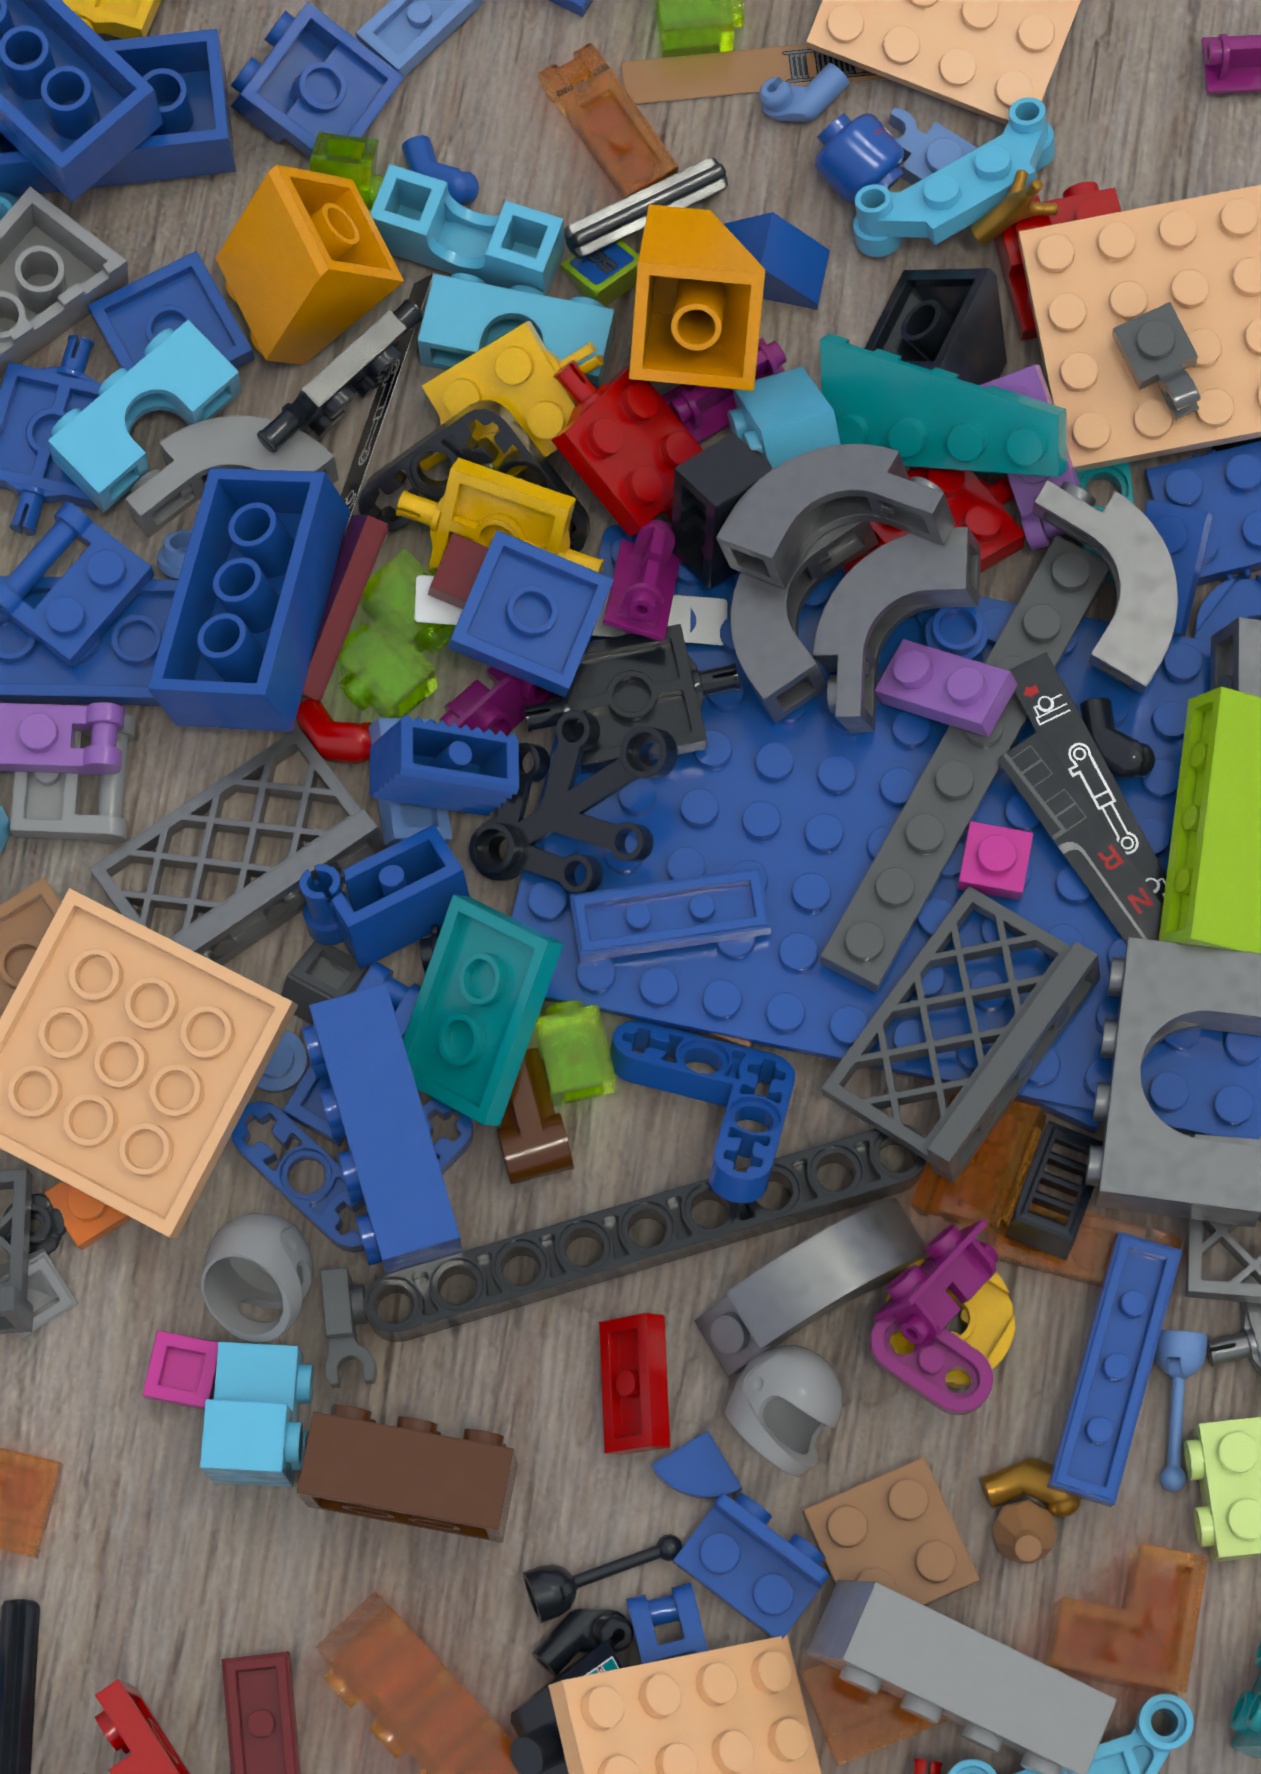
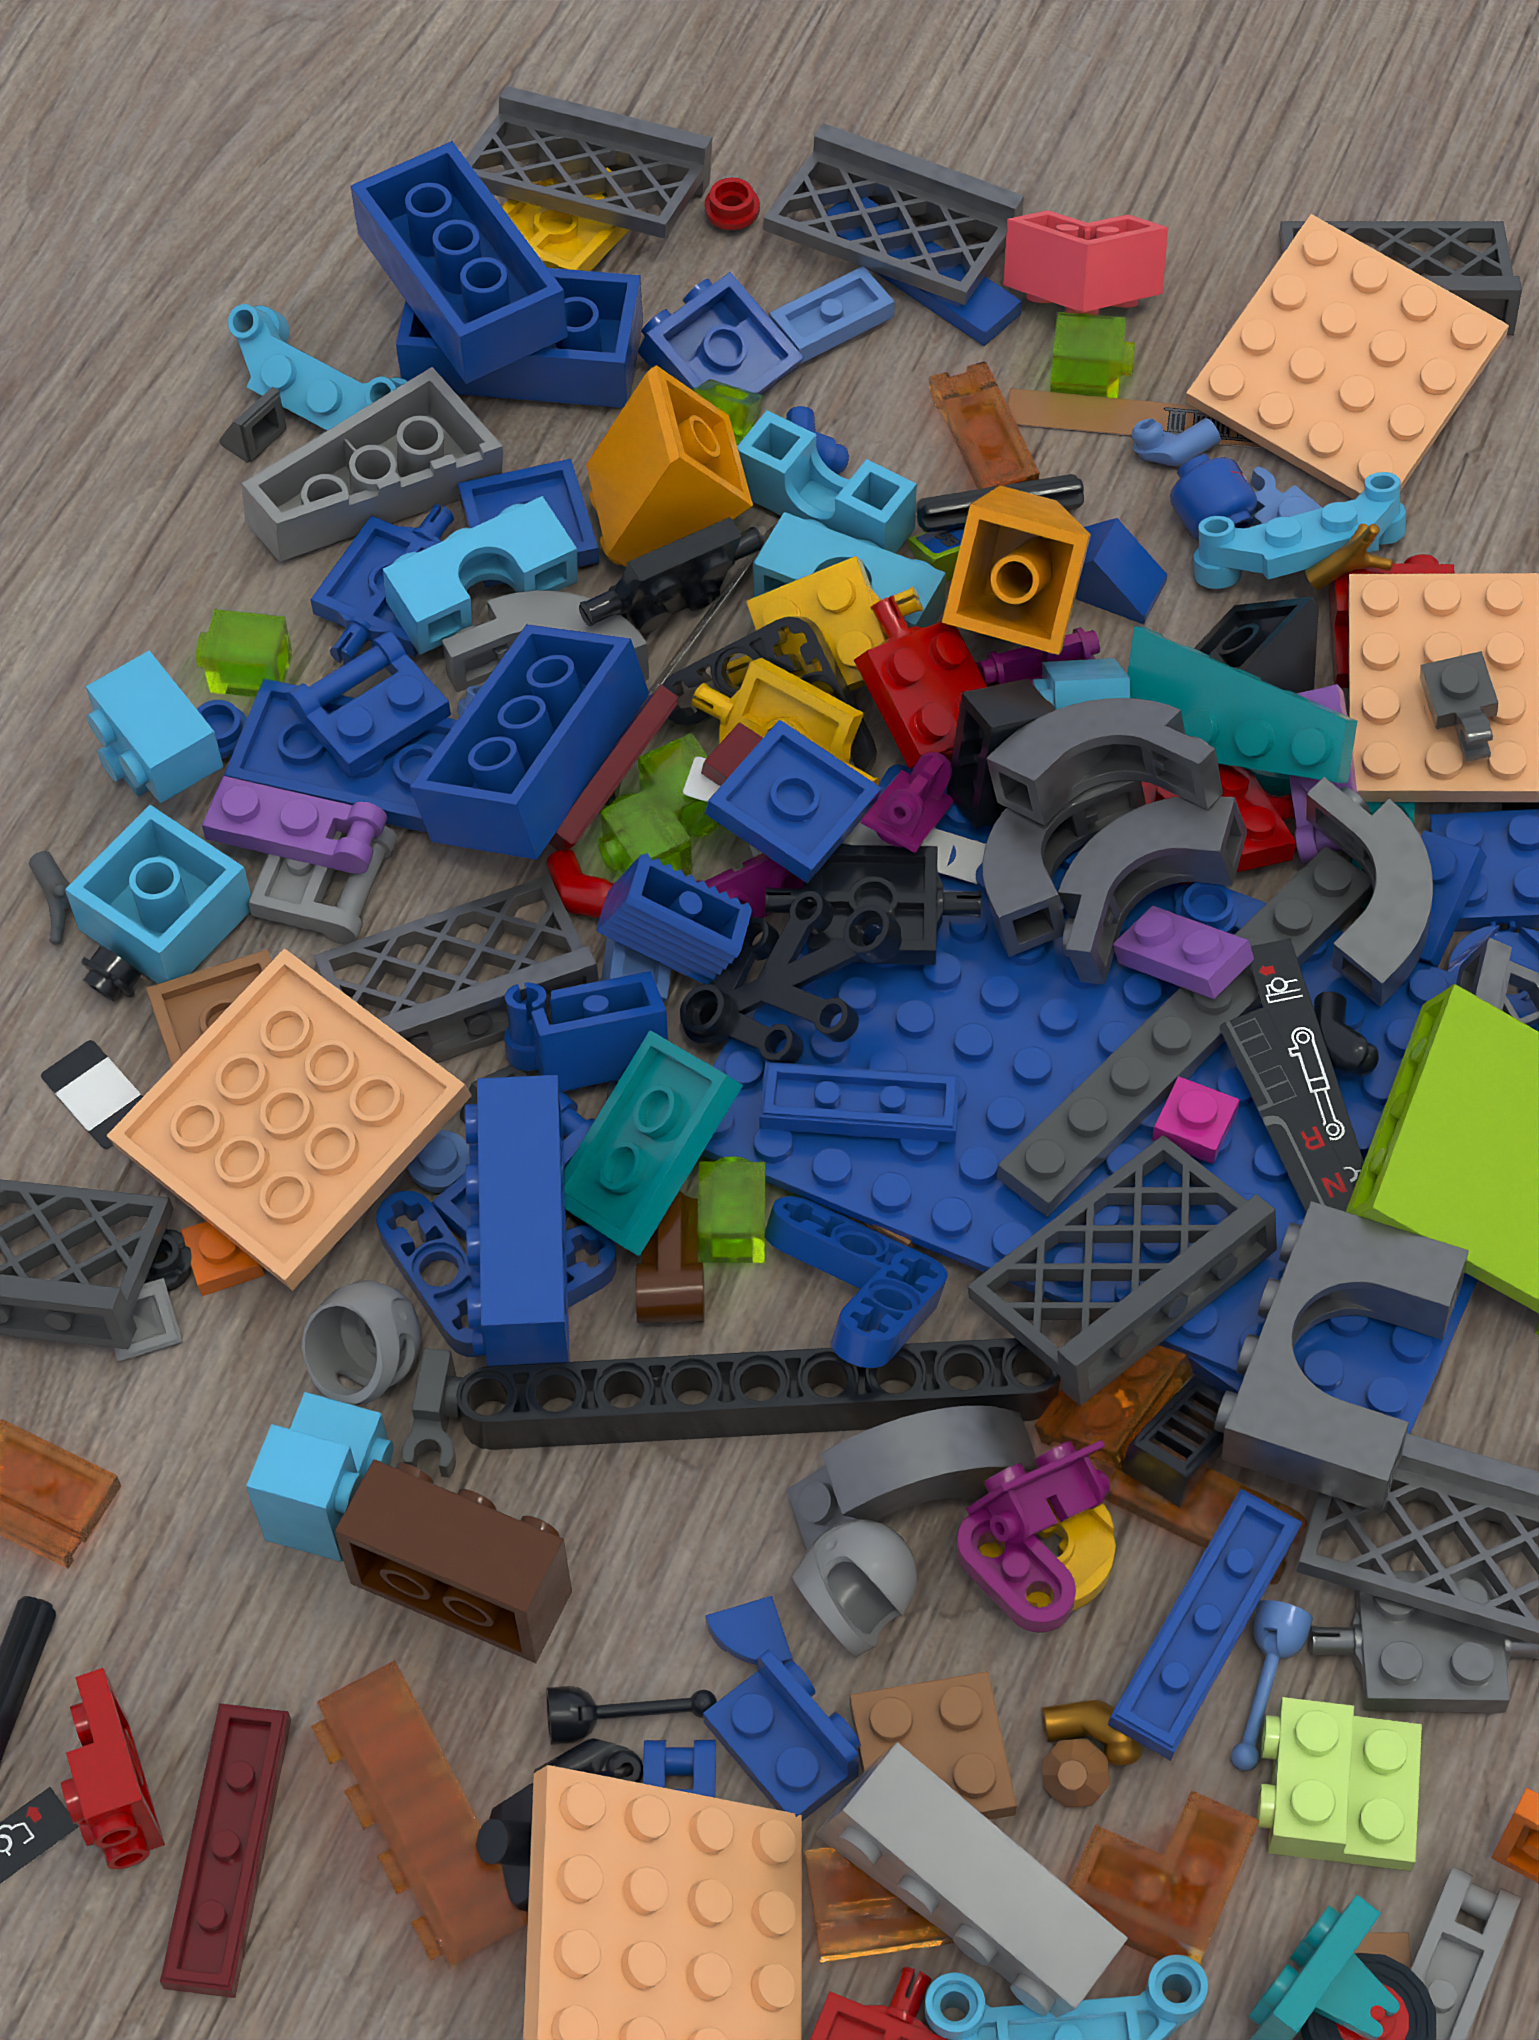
camera: 15 degrees right, 15 degrees down
dark pink plate [142,1330,218,1410] -> none
red plate [599,1313,670,1455] -> none

